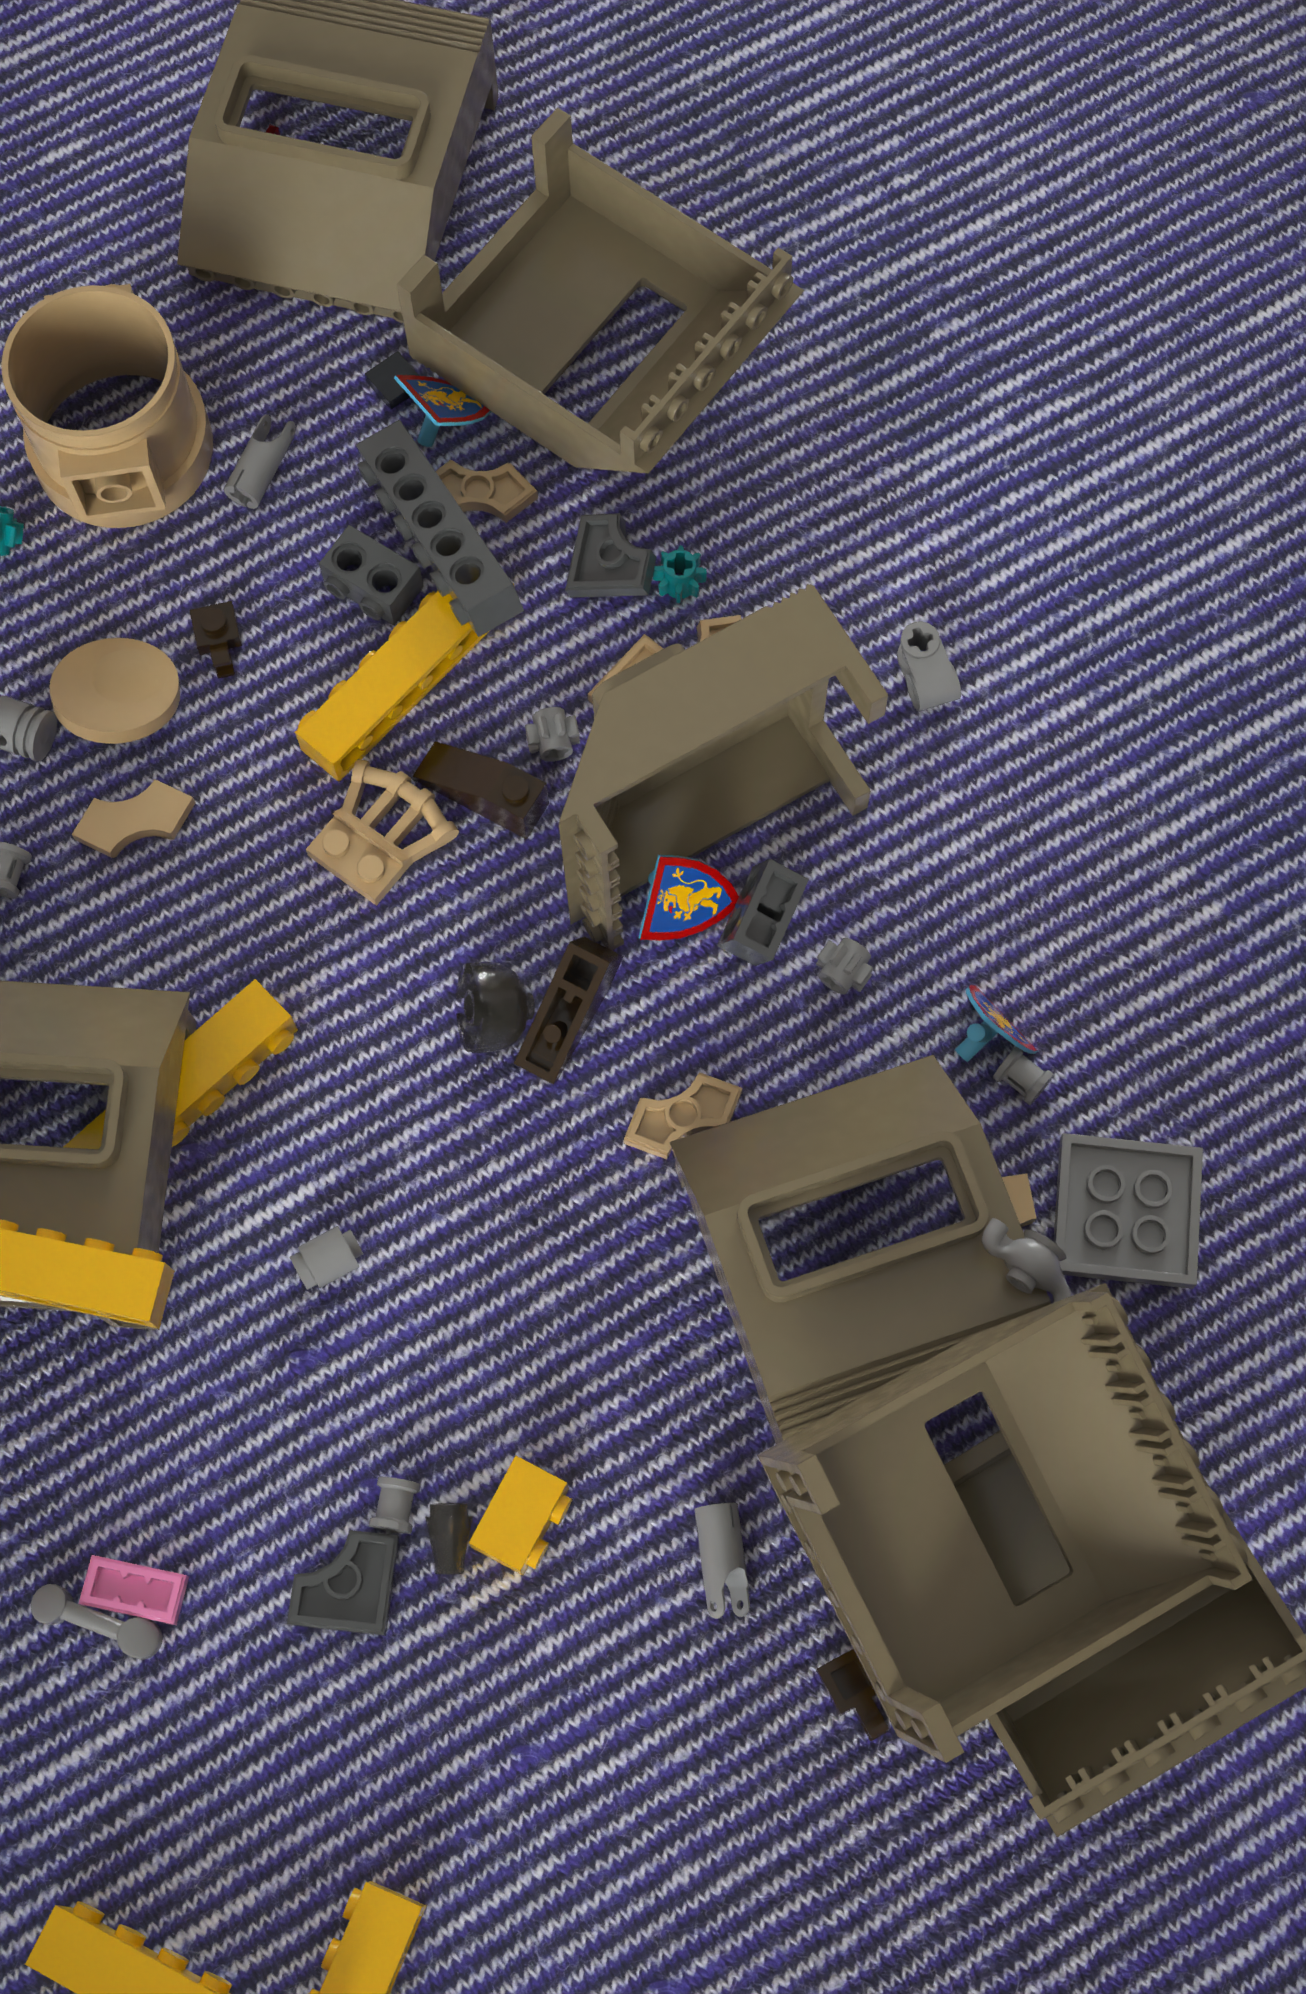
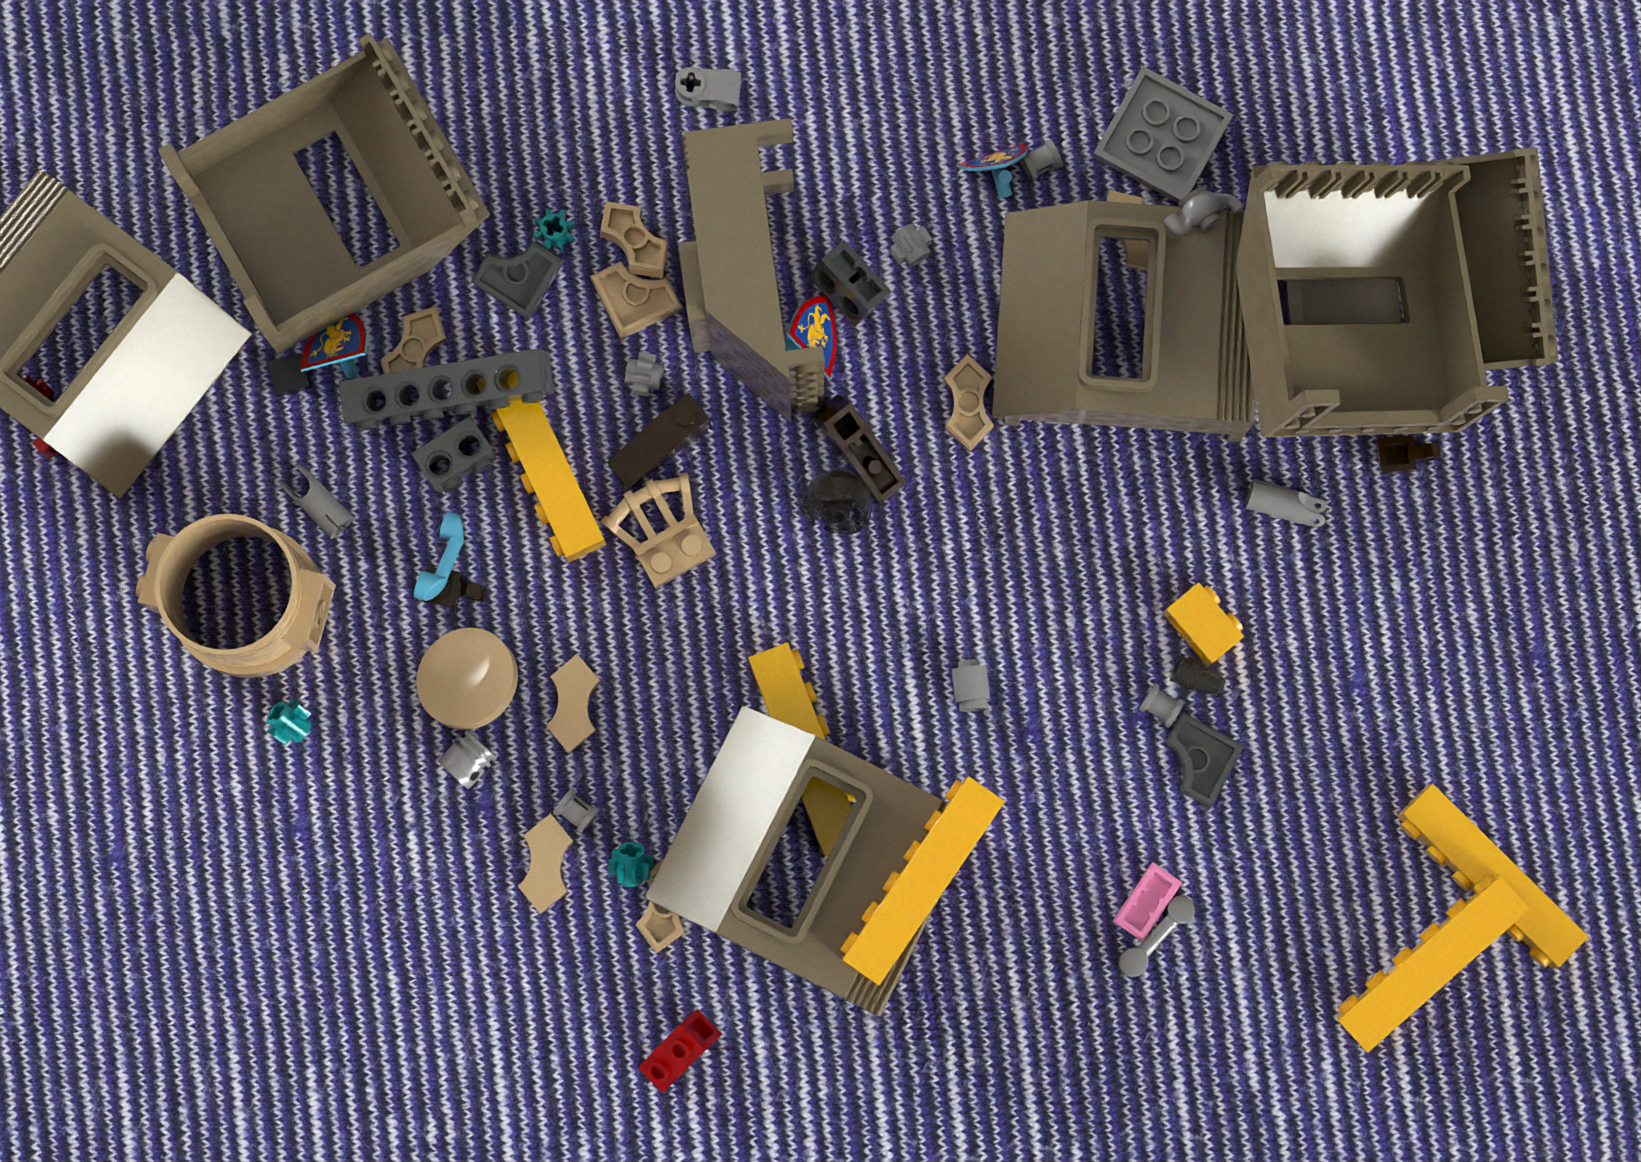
camera: 70 degrees left, 10 degrees up
none -> medium azure bar [414,511,464,601]

